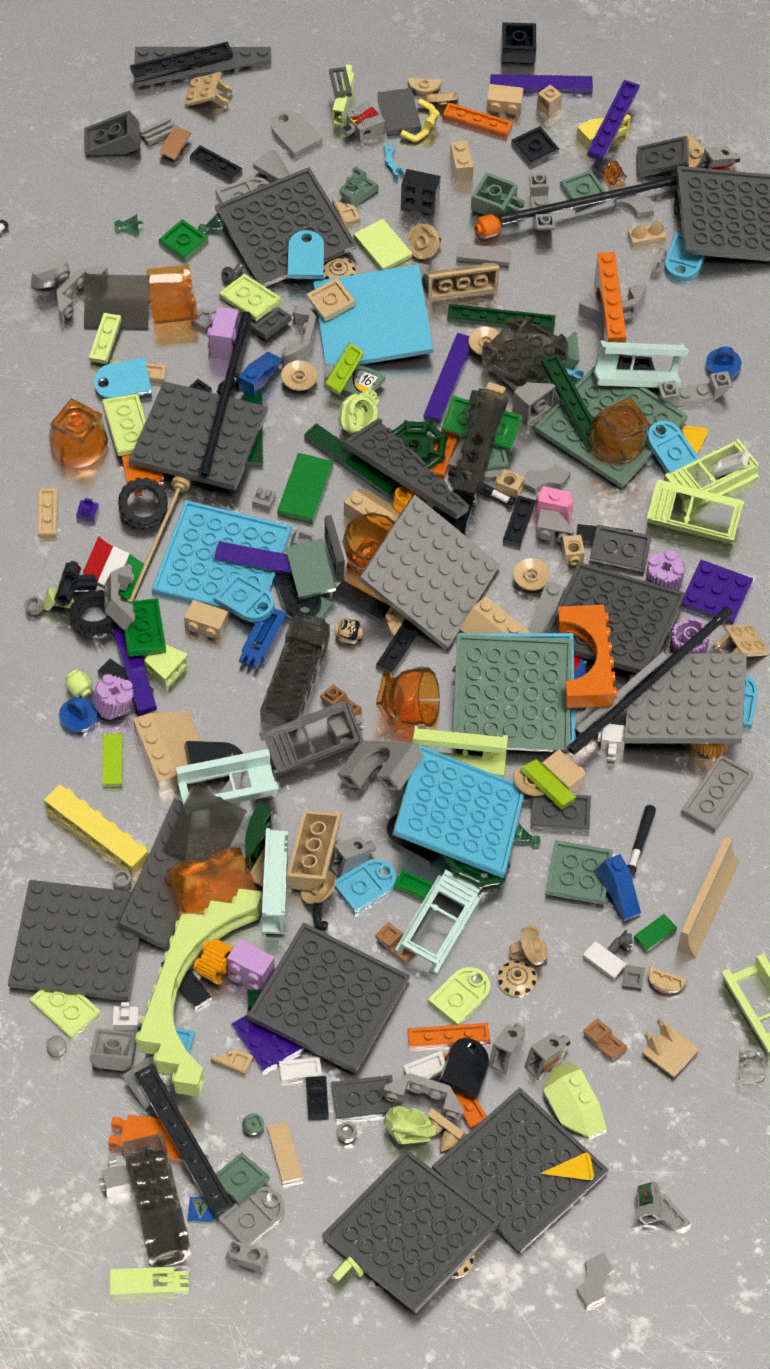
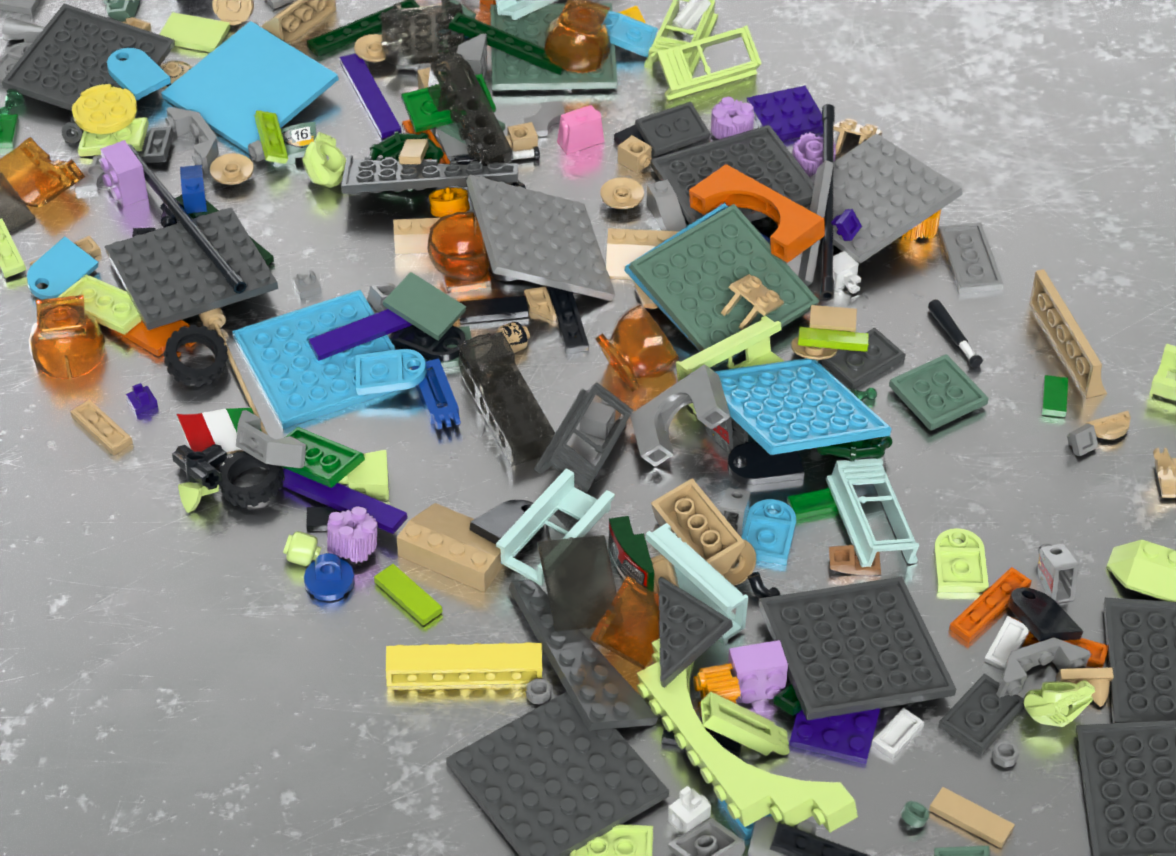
camera: 40 degrees left, 10 degrees down
light grey tile [24,596,44,615] -> none
tan brick [184,600,228,639] -> none
tan tile [211,1049,254,1076] -> none
green tile [277,453,333,523] -> none
dark green tile [304,423,400,497] -> none
black slope [306,1076,329,1120] -> none
tan plate [307,278,356,322] -> none
medium nougat slope [320,684,362,716] -> none
dark grey tile [324,515,345,582] -> none
tan dish [497,960,537,997] -> none
black tile [503,495,536,547] -> none
tan tile [509,925,548,966] -> none
light grey torso [524,1033,571,1081] -> none
light grey slope [536,509,574,543] -> none
white tile [583,941,627,981] -> none
medium nougat slope [583,1018,627,1062] -> none
blue slope [596,854,641,921] -> none
dark grey plate [607,930,633,954] -> none
none -> light yellow tile [72,84,137,134]
none -> tan tile [399,139,429,164]
none -> dark grey tile [658,577,733,688]
none -> yellowish green hinge [701,692,790,756]
none -> tan plate [721,274,784,330]
none -> dark purple tile [831,209,862,241]

